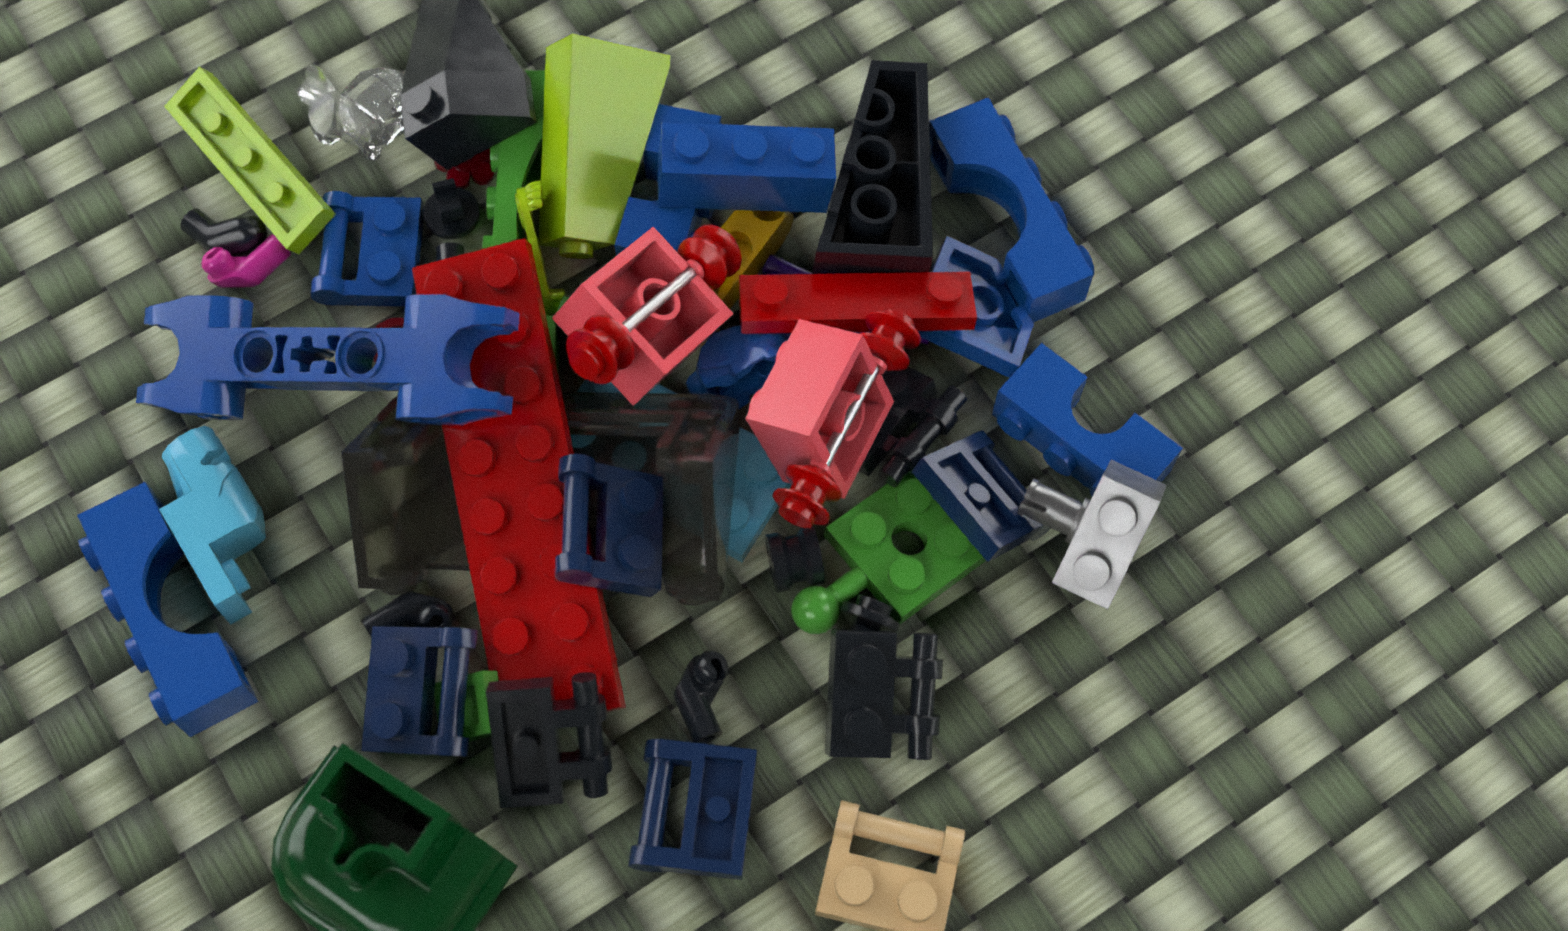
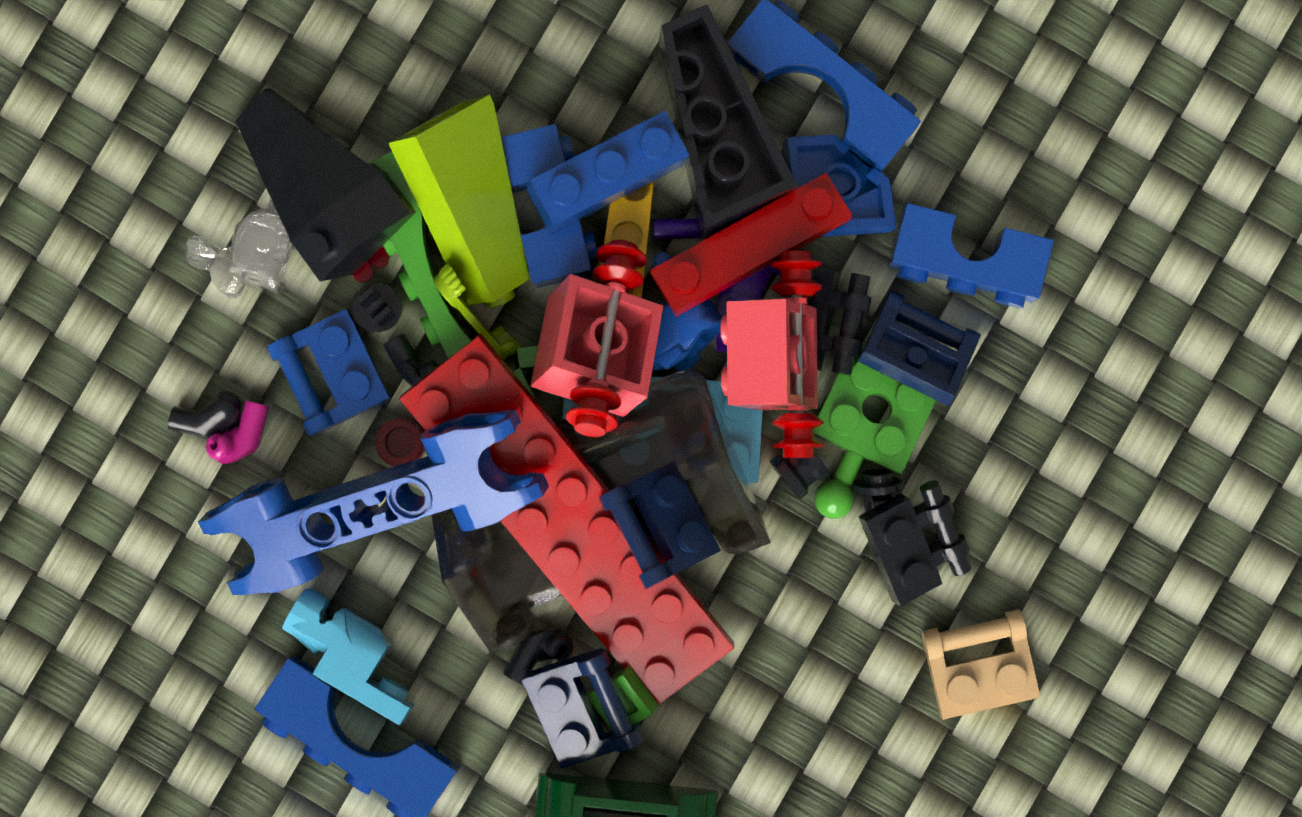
camera: 20 degrees left, 20 degrees up
lime plate [164,66,336,254] -> none
black plate [486,672,612,808] -> none
dark blue plate [628,739,757,880] -> none
black arm [674,651,729,744] -> none
brick [1017,460,1167,609] -> none

